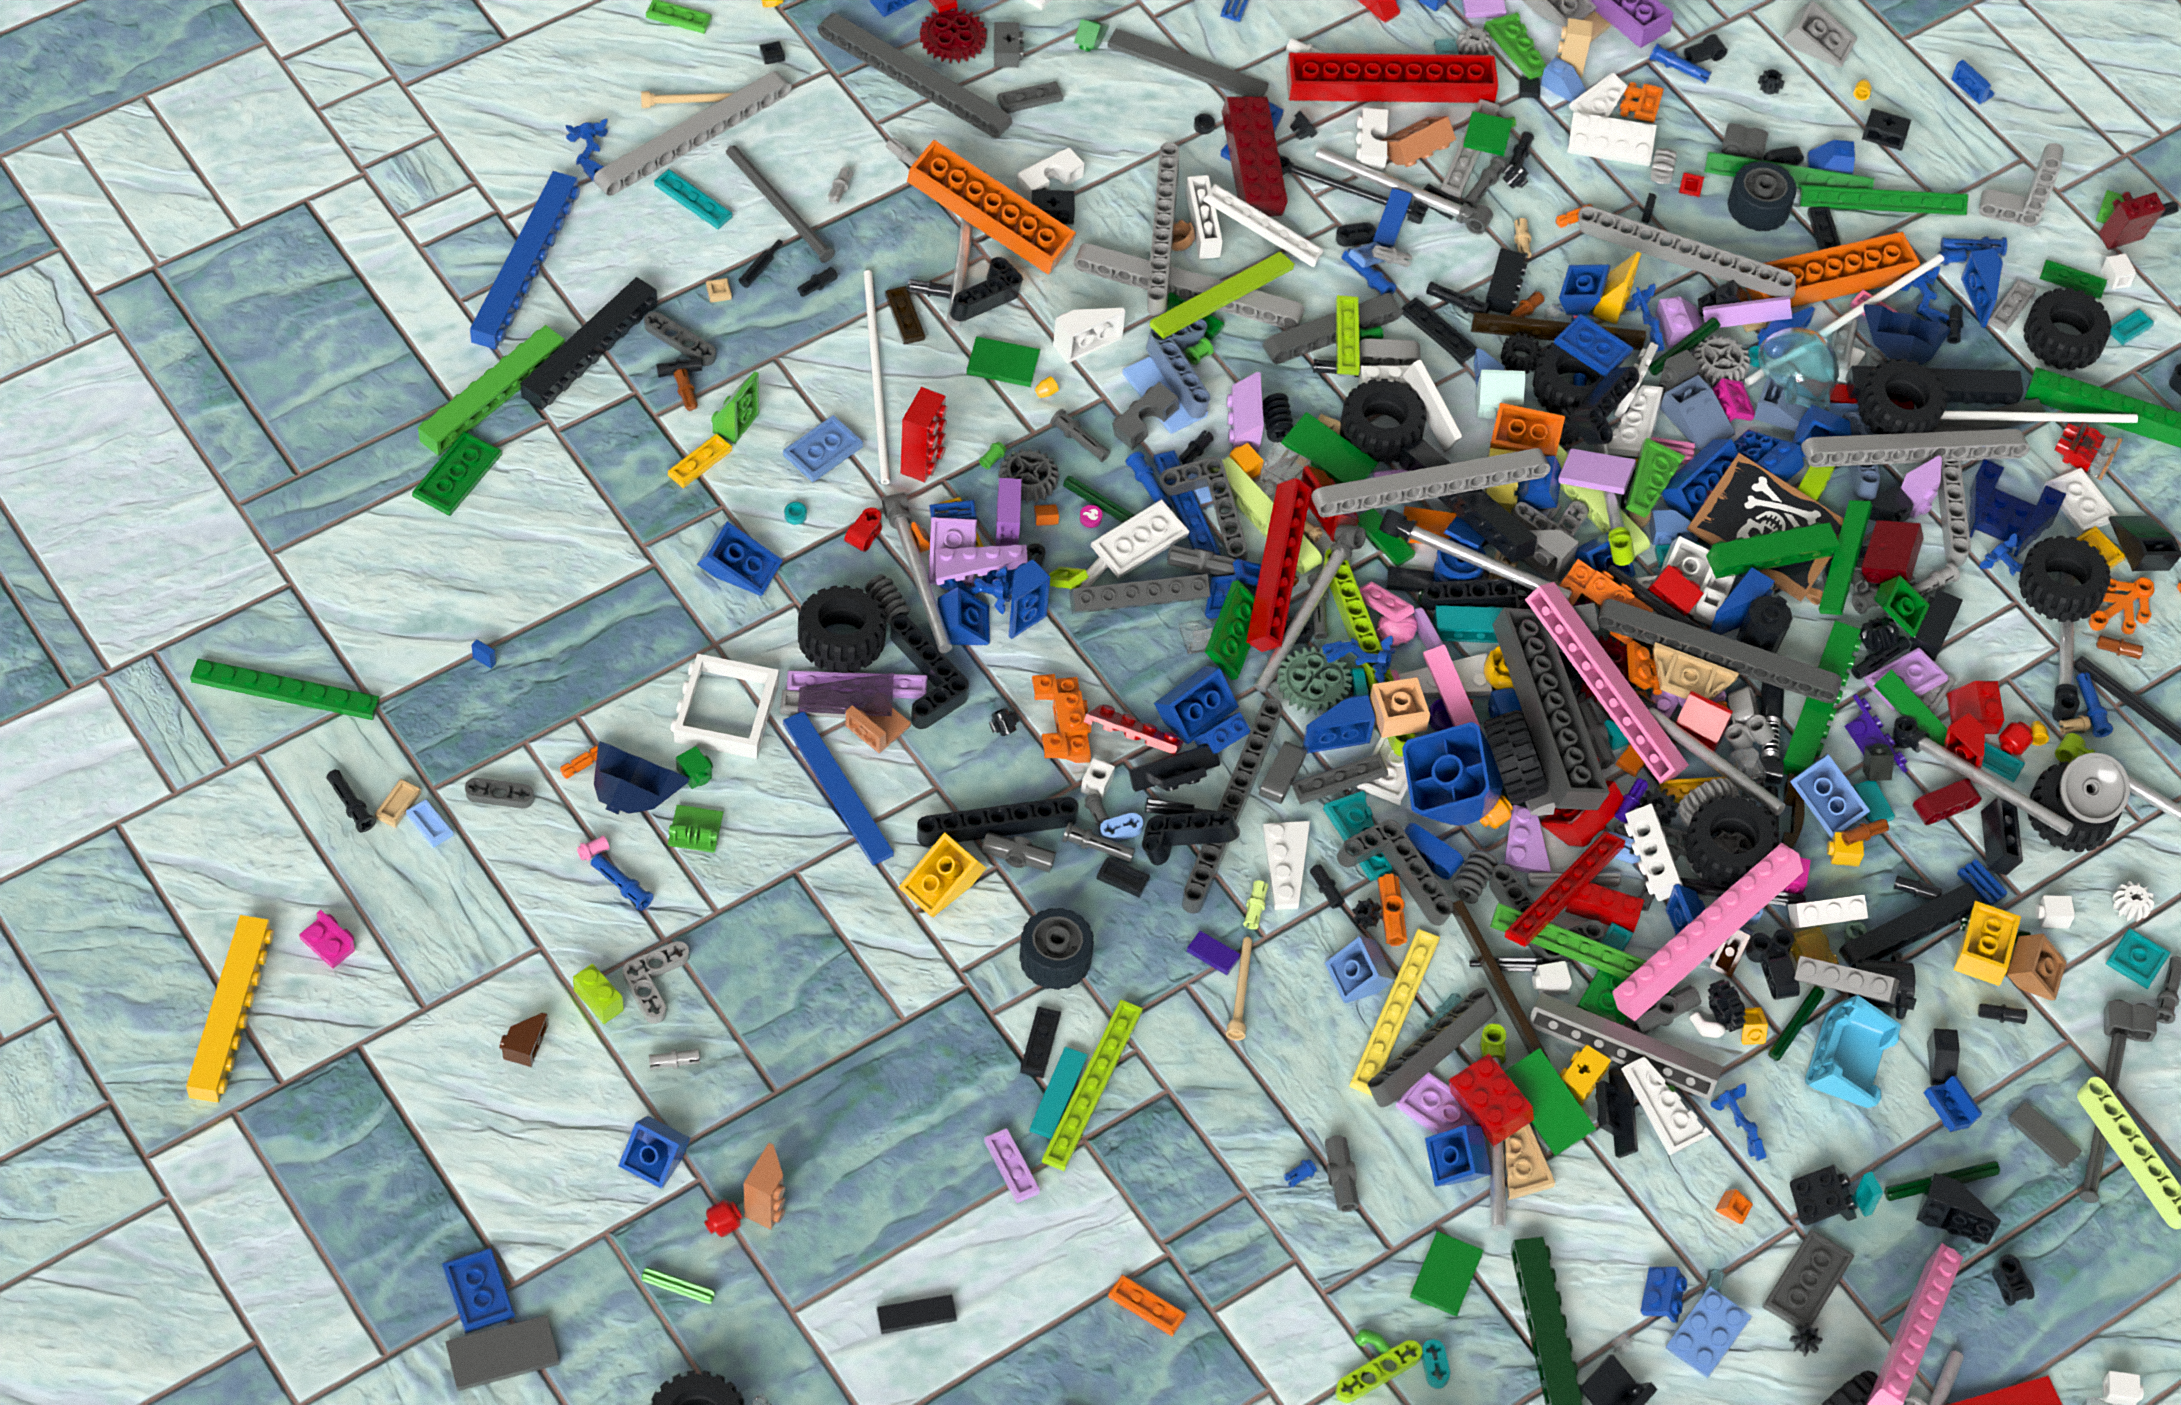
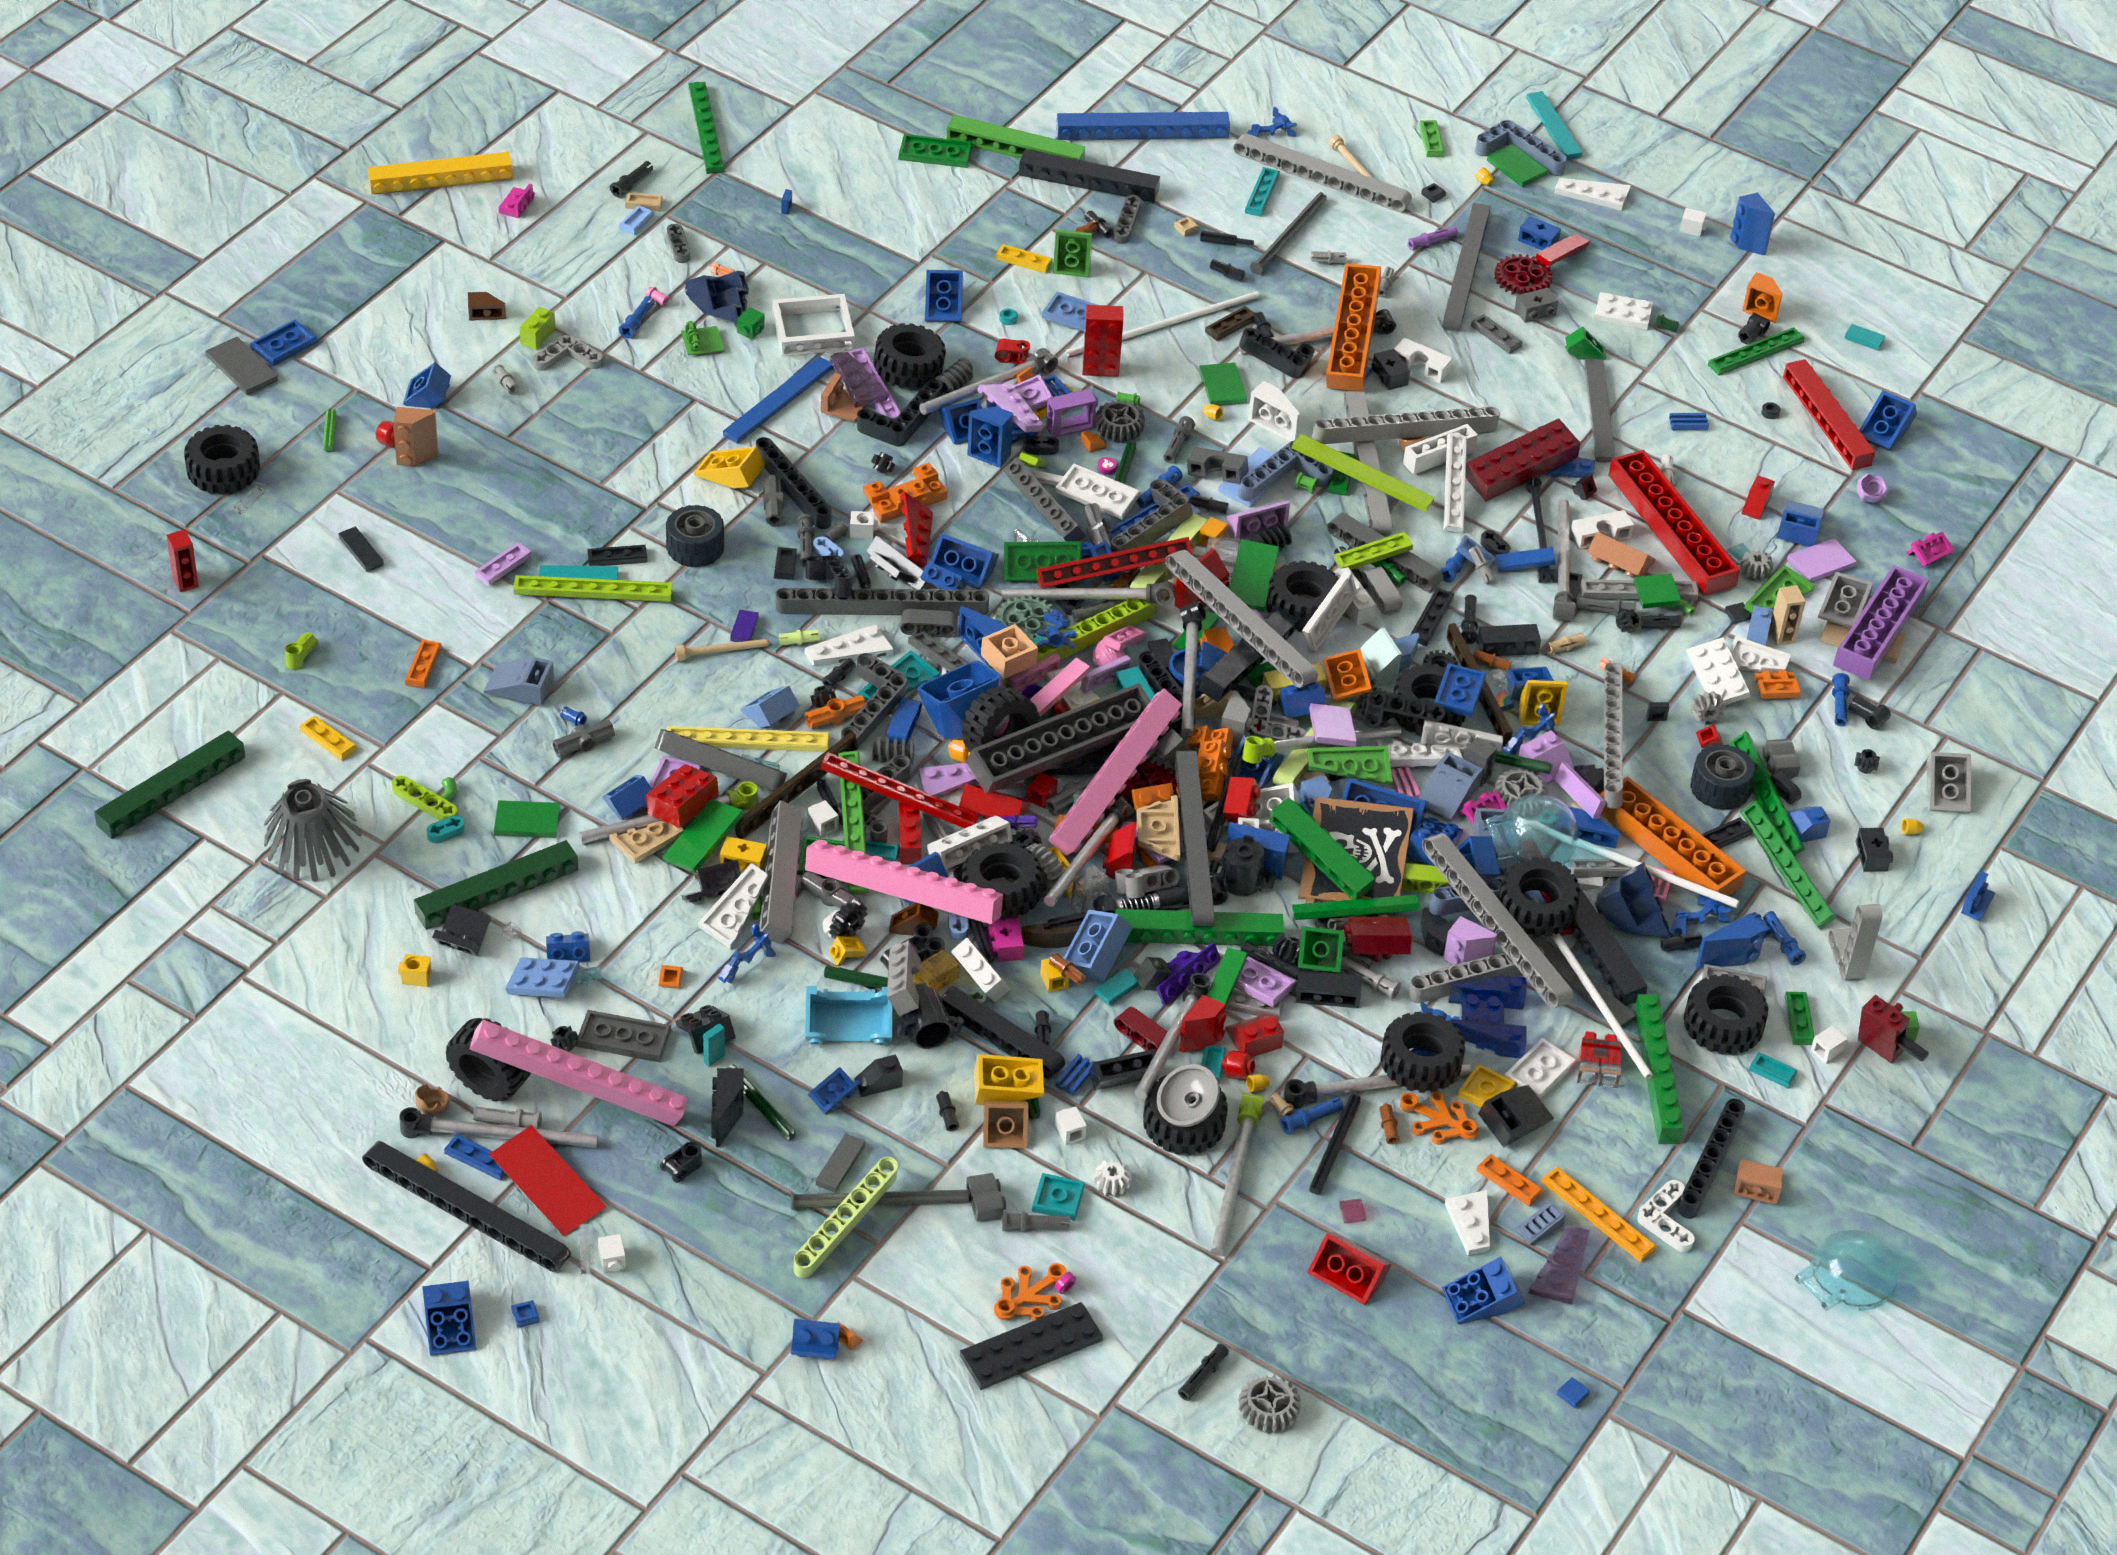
camera: 70 degrees right, 10 degrees down
none -> sand blue slope [484,657,554,705]
none -> medium lavender pin [1407,226,1458,250]

